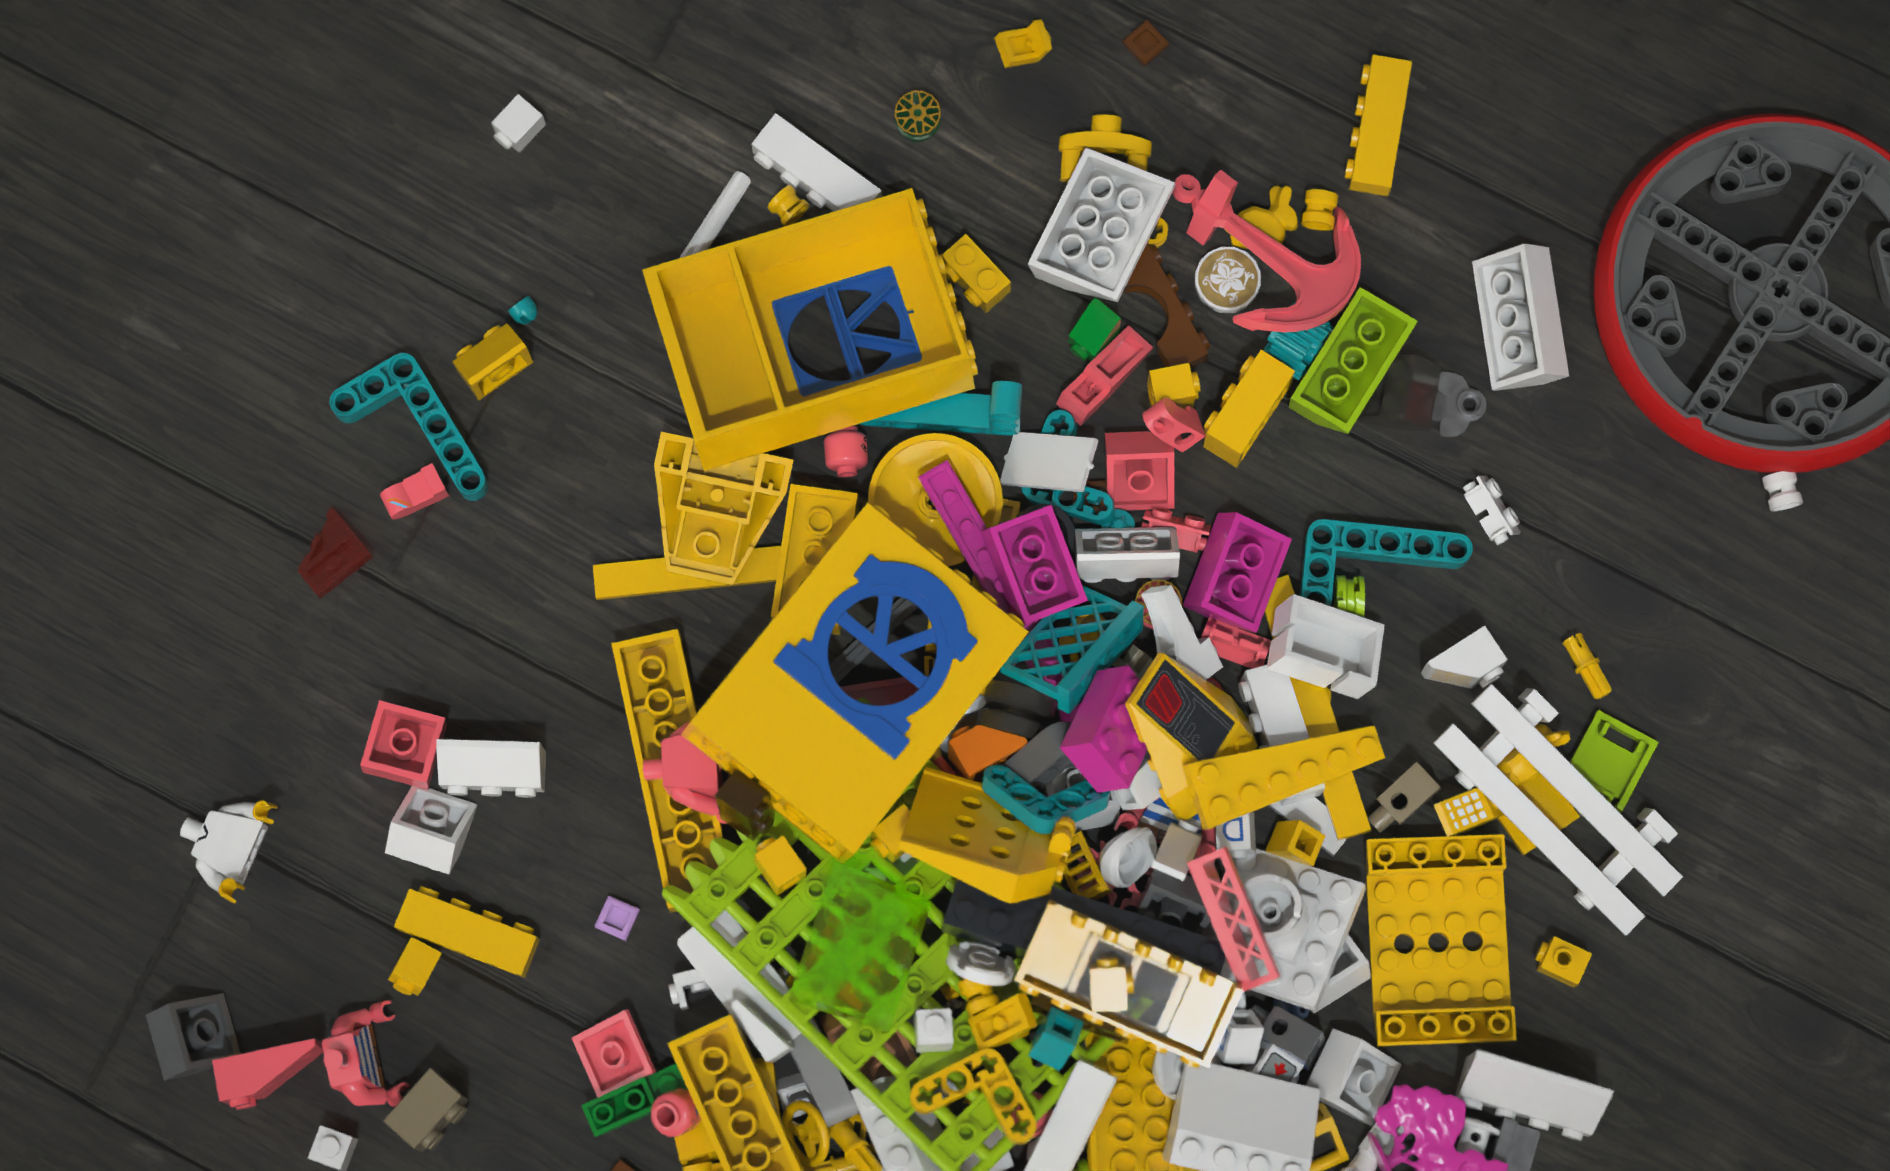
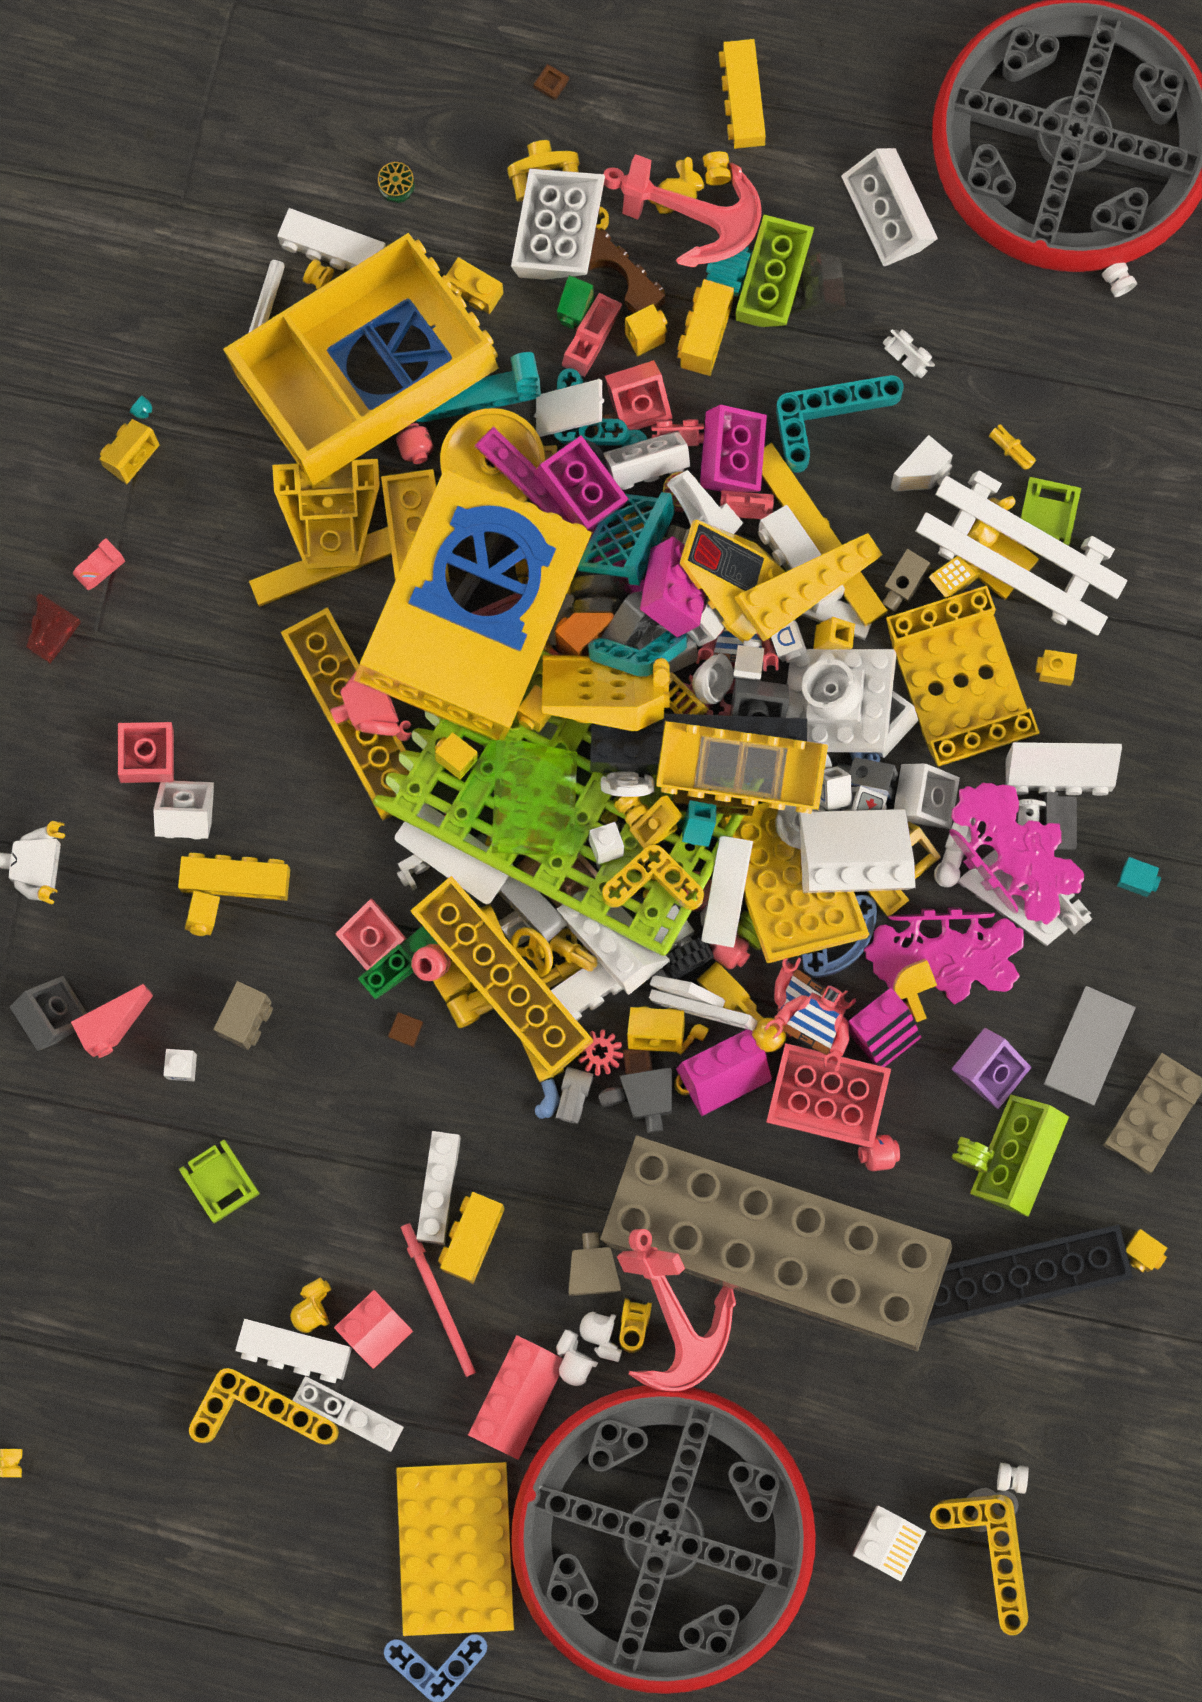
camera: 15 degrees left, 0 degrees up
coral torso [322,1000,410,1107] -> none
teal beam [329,353,489,501] -> none
white slope [436,739,546,798] -> none
white brick [492,94,546,153] -> none
lavender tile [594,896,640,941] -> none
dark brown brick [715,769,775,842] -> none
white slope [731,999,795,1062] -> none
yellow bracket [994,19,1052,68] -> none
brick [1090,957,1134,1011] -> none
coral leg [1142,397,1206,453] -> none
coral fence [1187,846,1281,992] -> none
tile [1195,247,1261,313] -> none
white piece [1267,594,1385,699] -> none
lime wheel [1334,575,1365,618] -> none
flat silver plate [1419,372,1487,437] -> none

